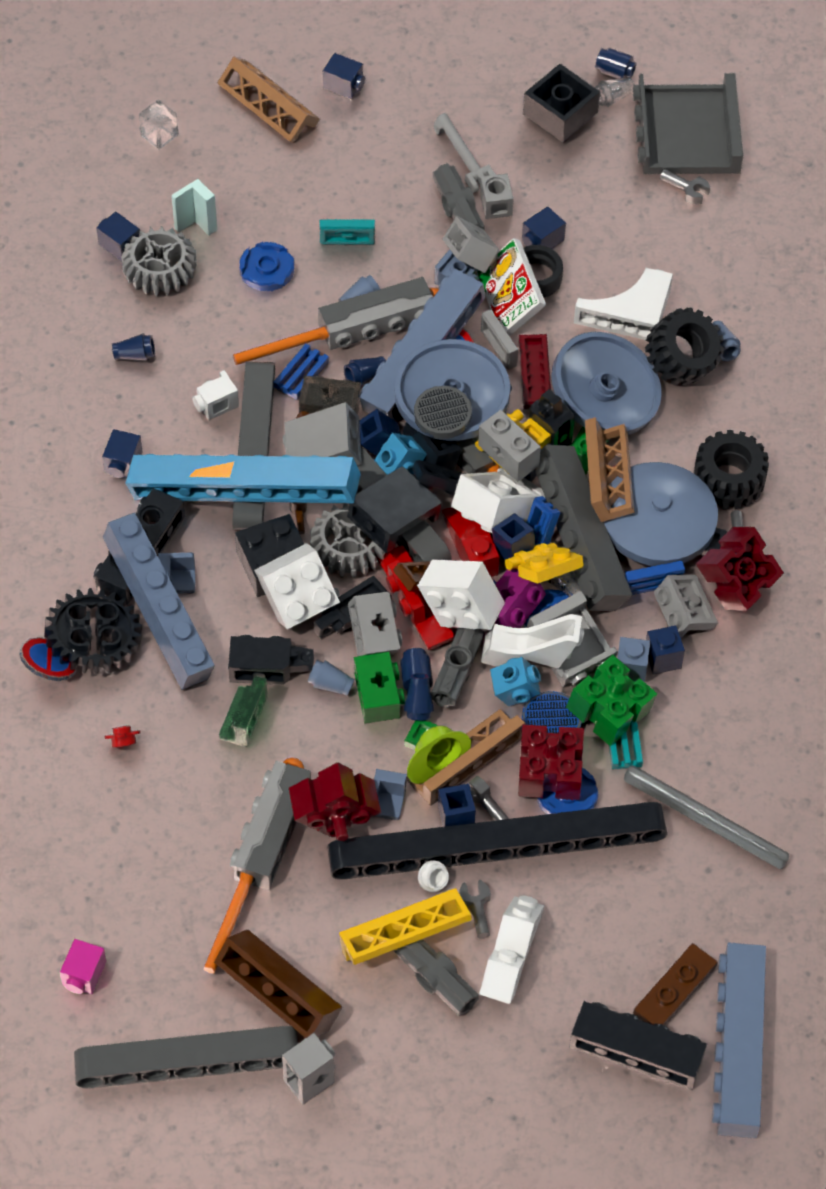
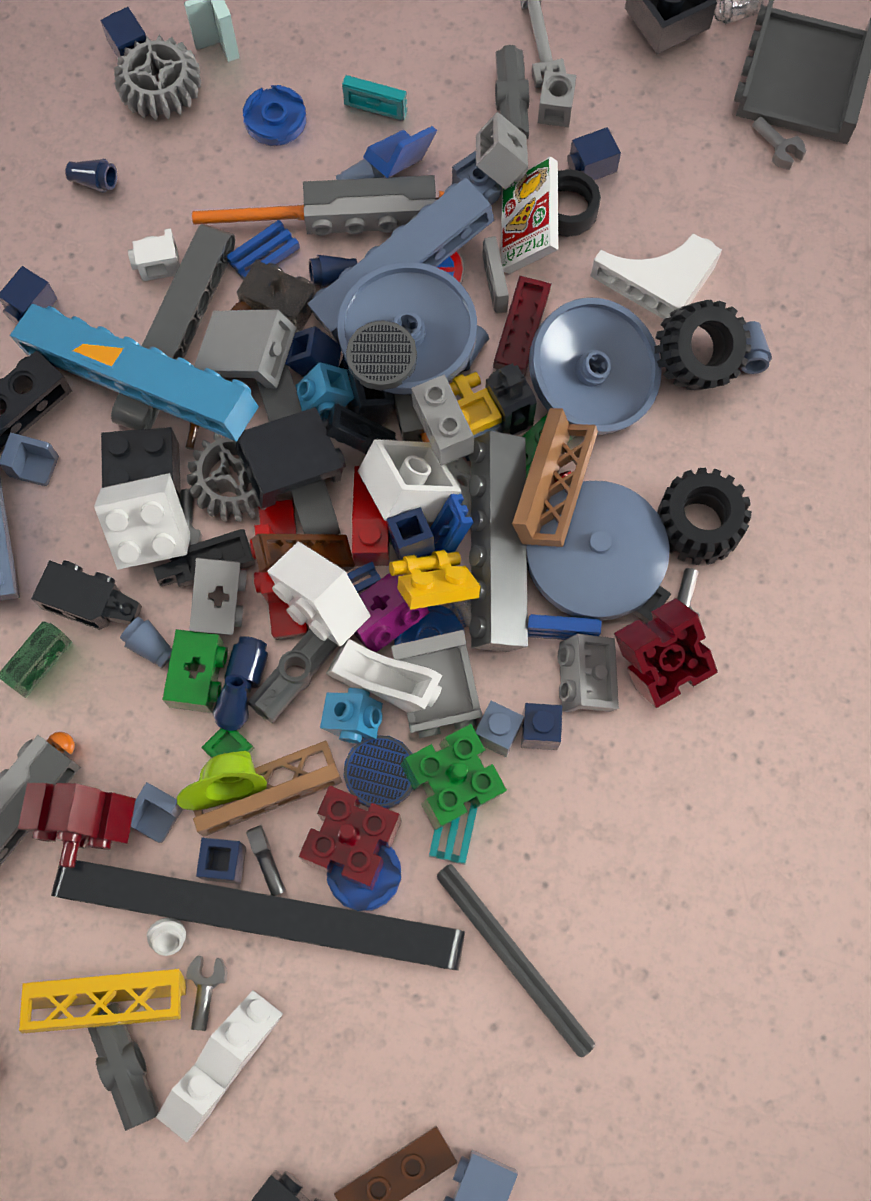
camera: 20 degrees right, 15 degrees up
none -> blue panel [363,126,437,178]

